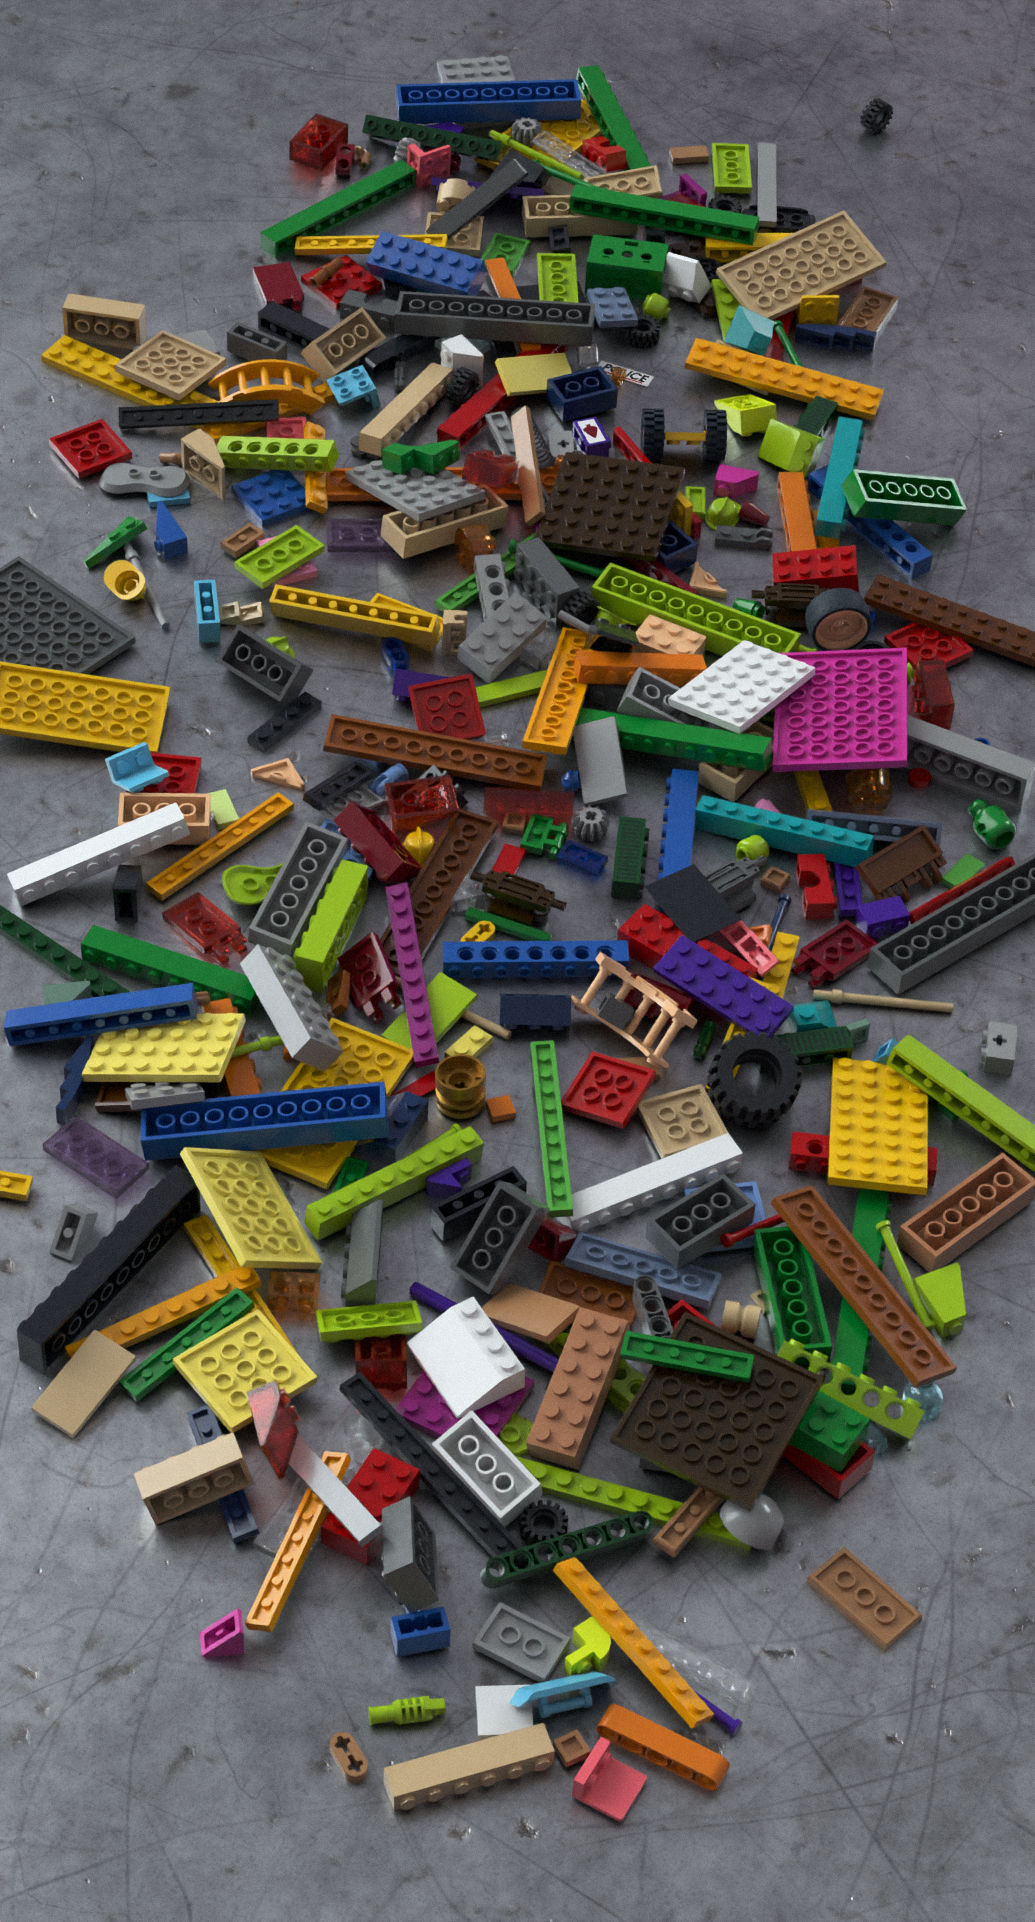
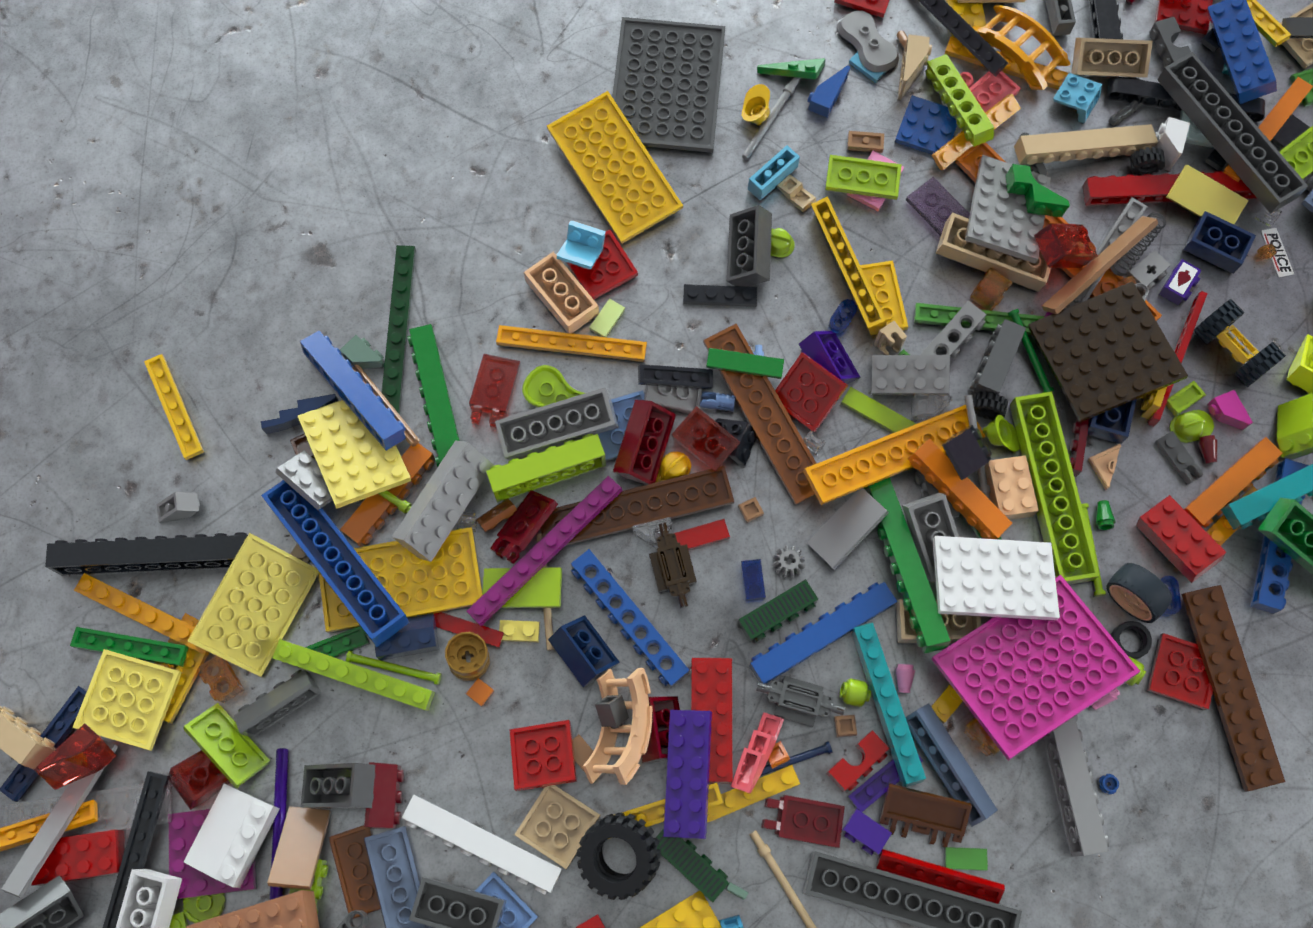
camera: 55 degrees right, 25 degrees up
white brick [7,803,190,906] -> none
tan tile [31,1329,136,1438] -> none
clear purple plate [43,1115,149,1199] -> none
black slope [113,865,142,921] -> none
light nougat tile [251,758,305,791] -> none
dark purple slope [425,1158,472,1199] -> none
black brick [430,1166,527,1241] -> none
yellow beam [461,921,495,942] -> none
green axle [465,907,552,941] -> none
clear red brick [483,786,574,816] -> none
green plate [520,813,569,859] -> none
bright green plate [530,1040,573,1218] -> none
blue plate [561,770,581,792] -> none
black sticker [644,864,742,942] -> none
dark green axle [693,1020,717,1060] -> none
dark brown piece [751,583,830,628] -> none
teal slope [787,1000,838,1033] -> none
red tile [908,768,931,788] -> none
clear red brick [911,660,955,731] -> none
green piece [968,799,1016,850] -> none
none -> green tile [706,348,784,379]

